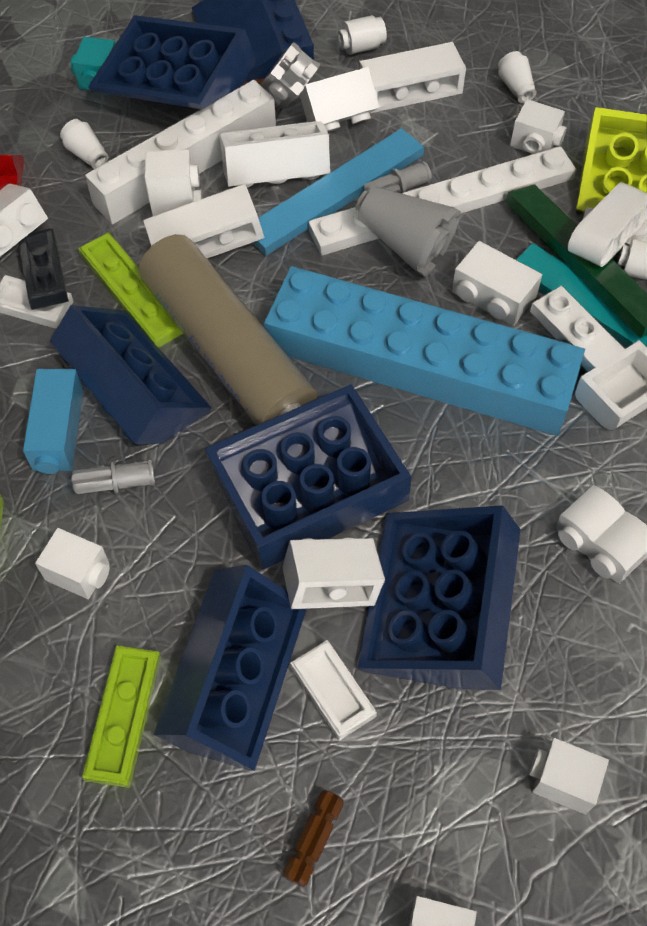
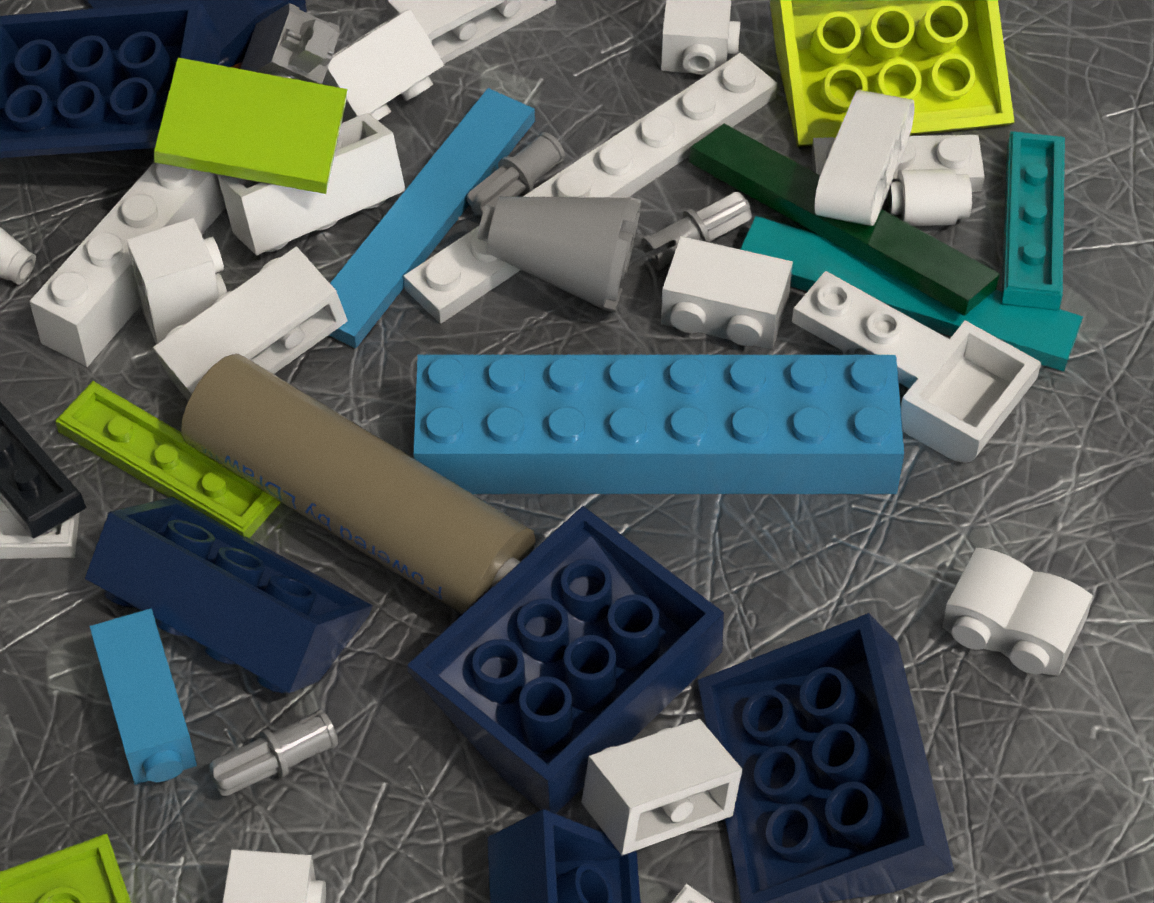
camera: 20 degrees left, 5 degrees down
none -> lime tile [154,58,347,194]
none -> light grey axle [641,192,752,271]

